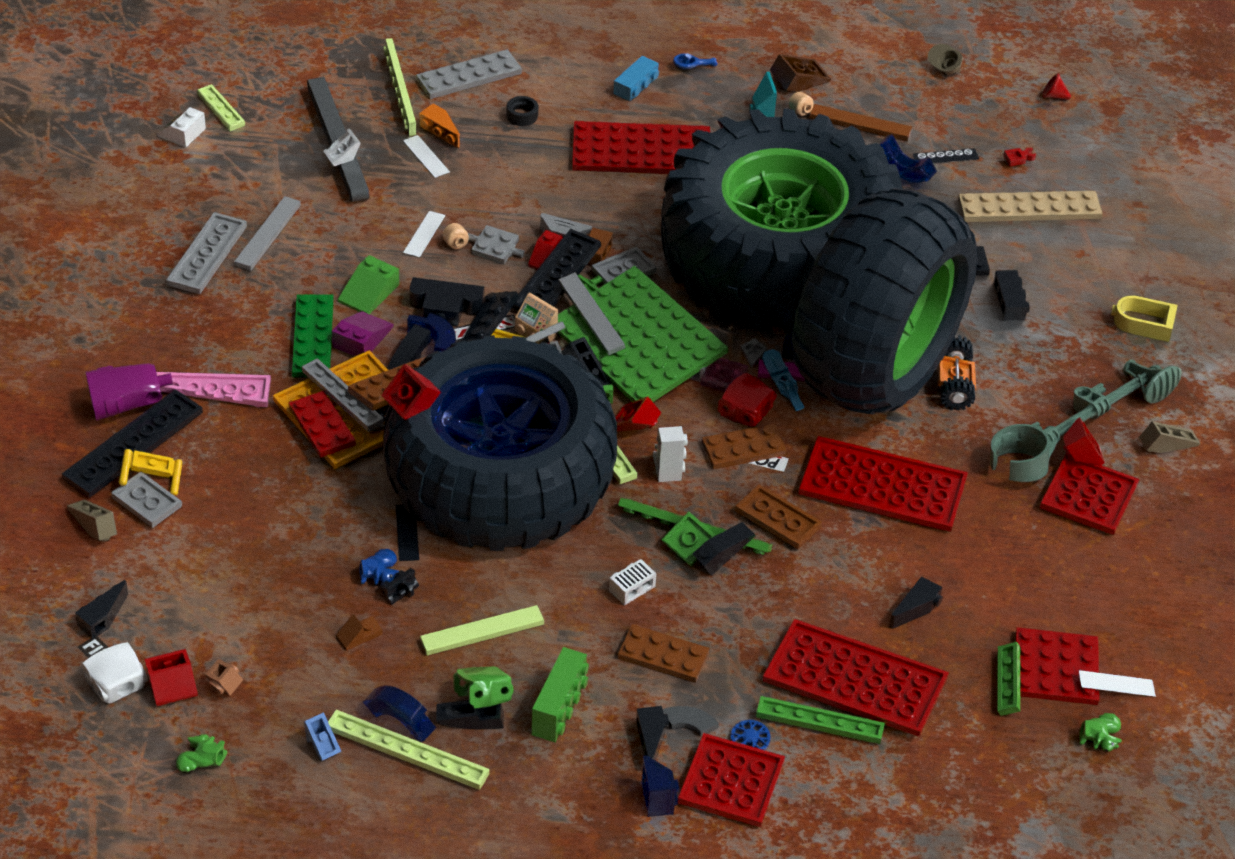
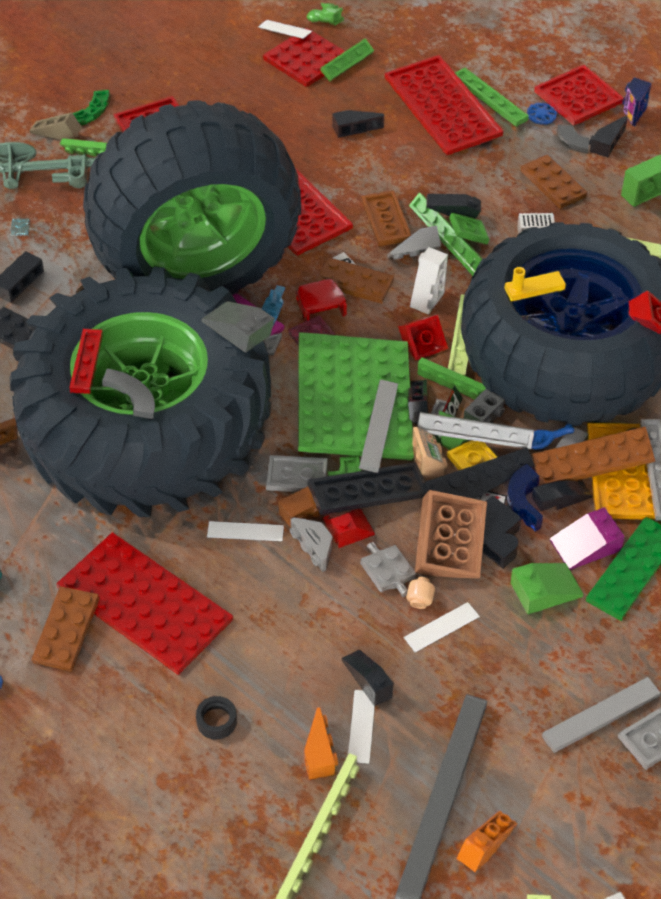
camera: 140 degrees left, 5 degrees up
white slope [323,129,361,166] -> none
light grey plate [416,49,522,99] -> none
dark azure brick [613,56,659,101] -> none
none -> clear light blue plate [10,219,30,236]
none -> dark orange plate [31,586,100,672]
none -> bright green plate [60,138,107,157]
none -> red plate [70,329,103,394]
none -> green tile [73,90,110,126]
none -> dark grey tile [103,369,155,419]
none -> dark grey slope [202,301,274,353]
none -> white sticker [207,521,284,541]
none -> black slope [342,649,393,707]
none -> light grey slope [387,226,441,260]
none -> nougat slope [415,490,487,579]
none -> orange slope [457,811,518,872]
none -> yellow piece [504,267,566,302]

